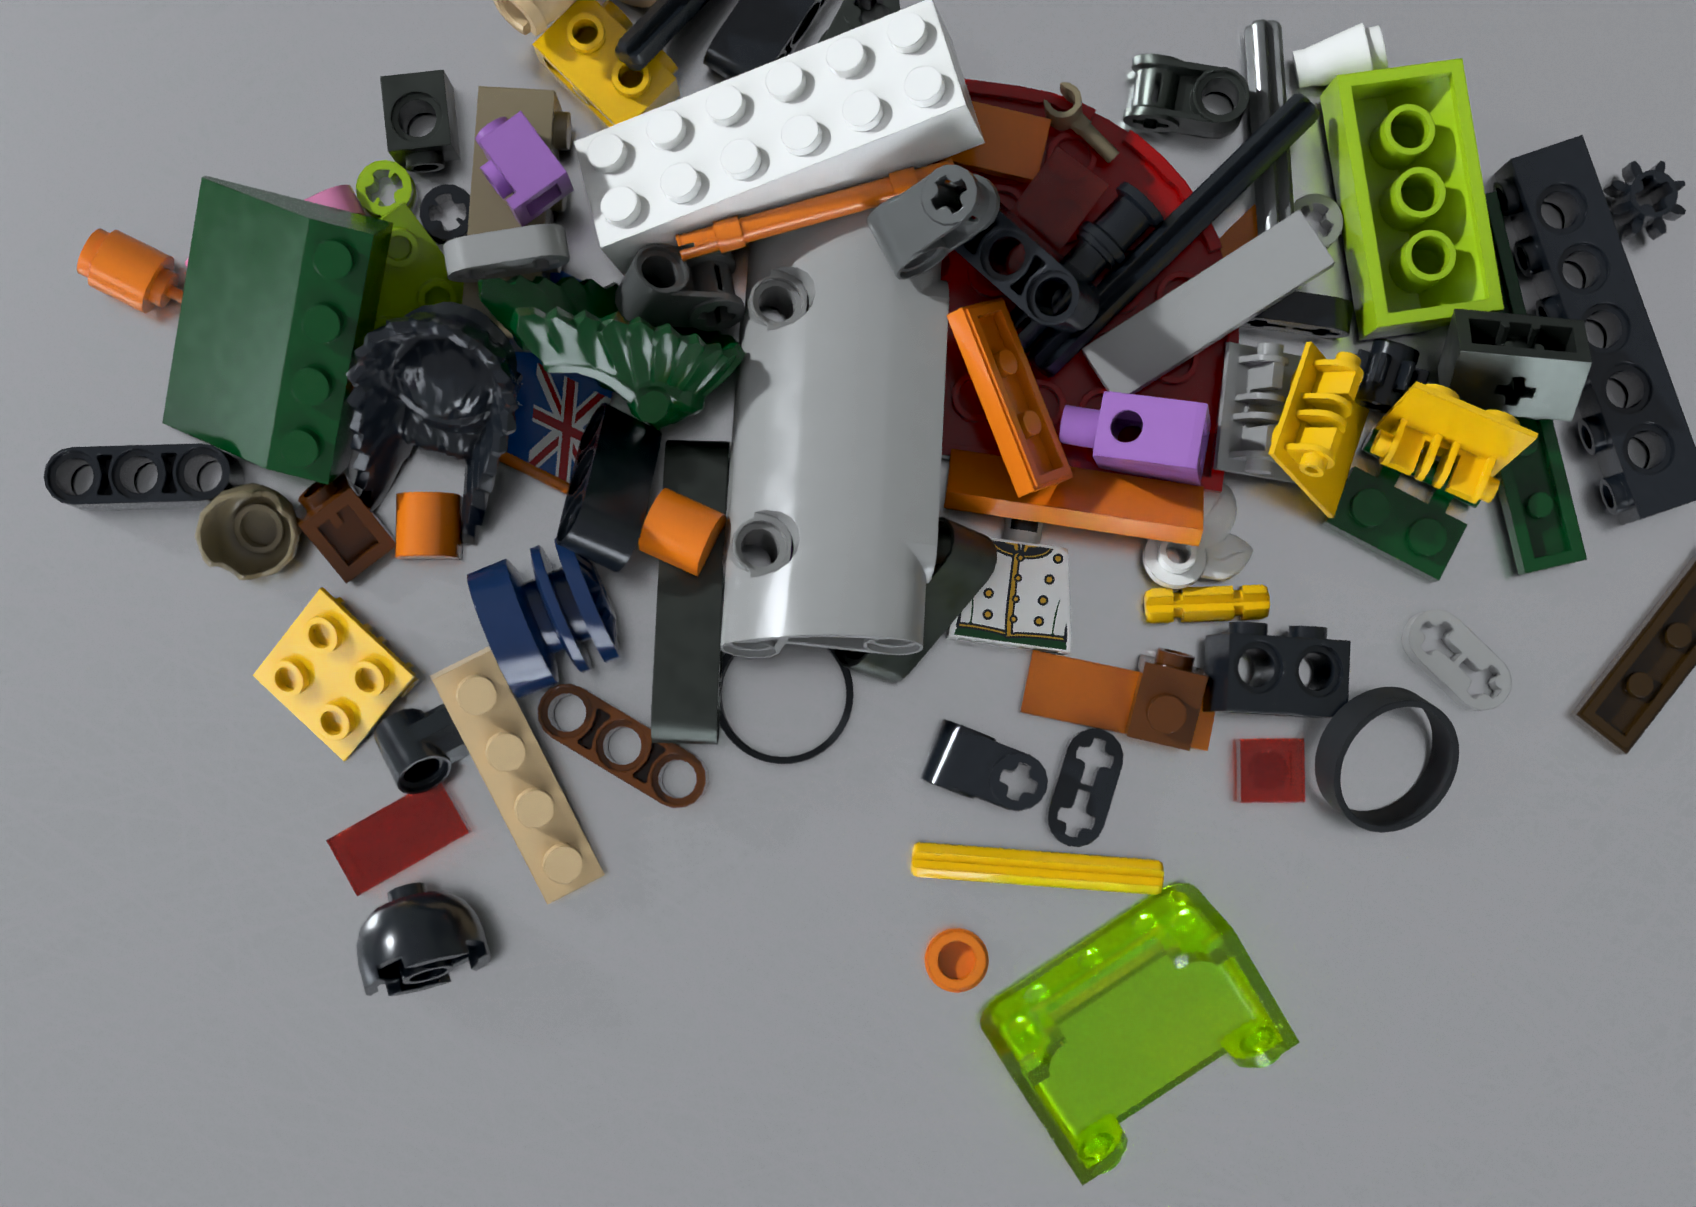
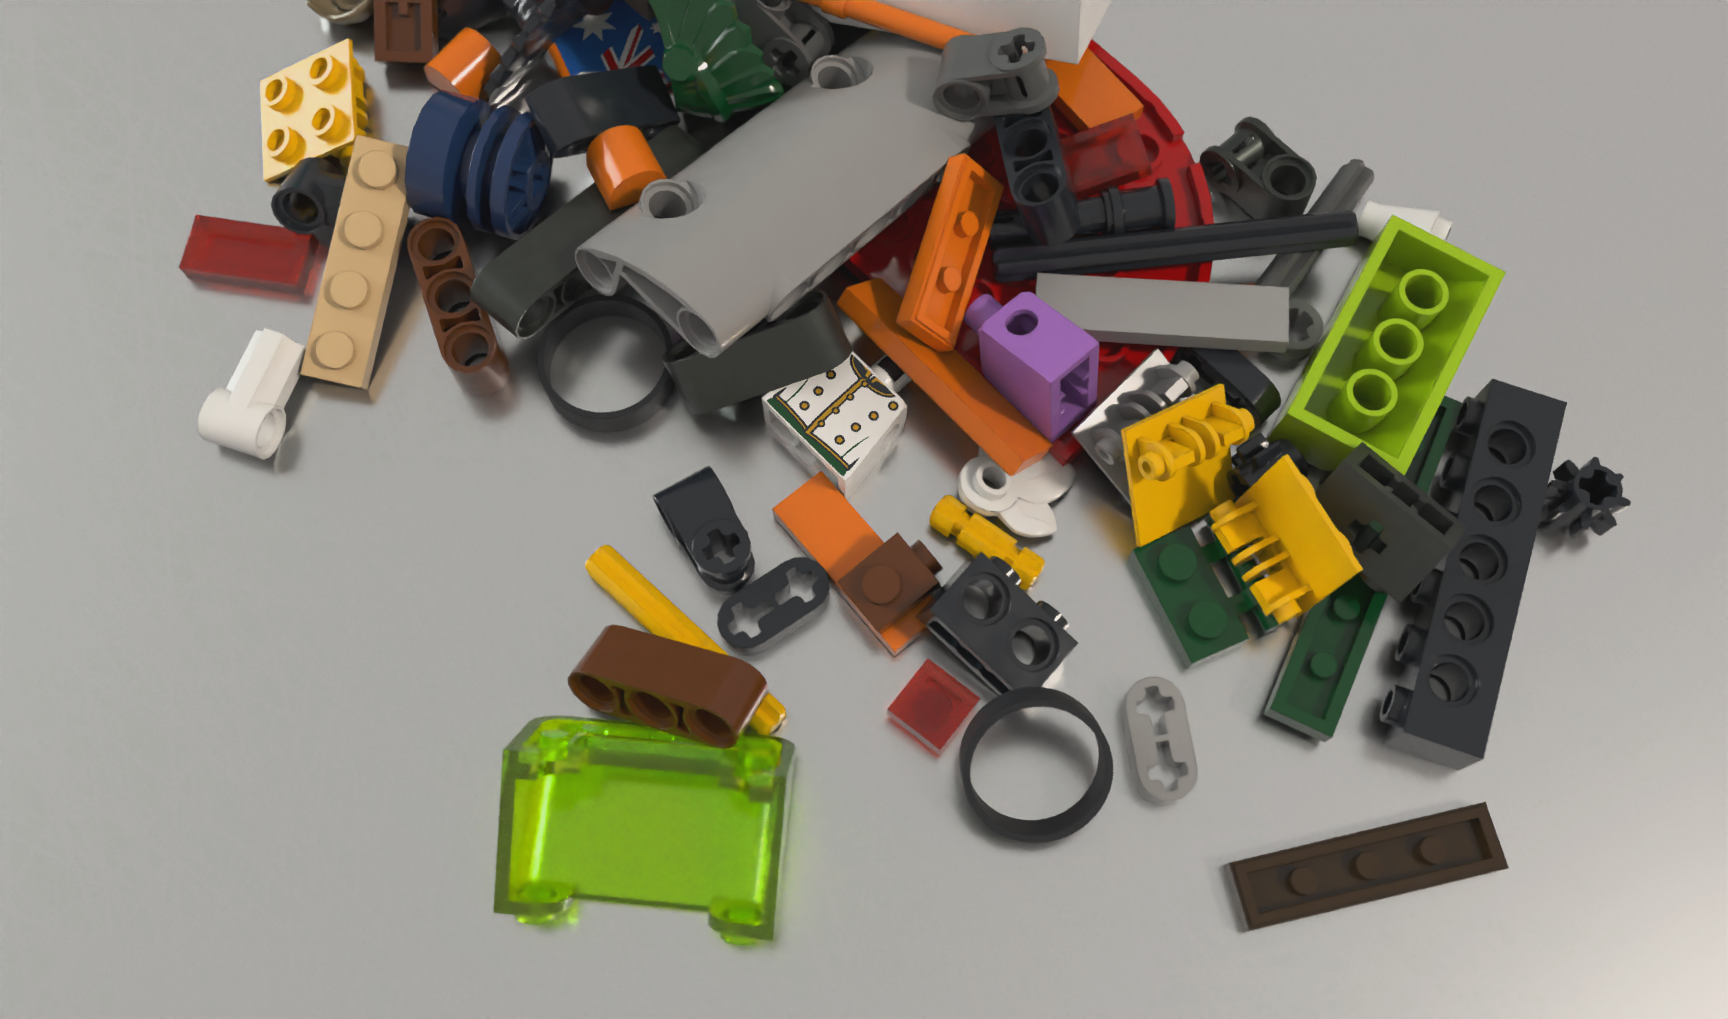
camera: 40 degrees right, 15 degrees down
black cylinder [356,882,491,996] -> none
orange tile [924,927,989,993] -> none
dark tan hand [1043,82,1120,164] -> none
none -> white piece [198,328,306,460]
none -> reddish brown beam [568,624,768,749]

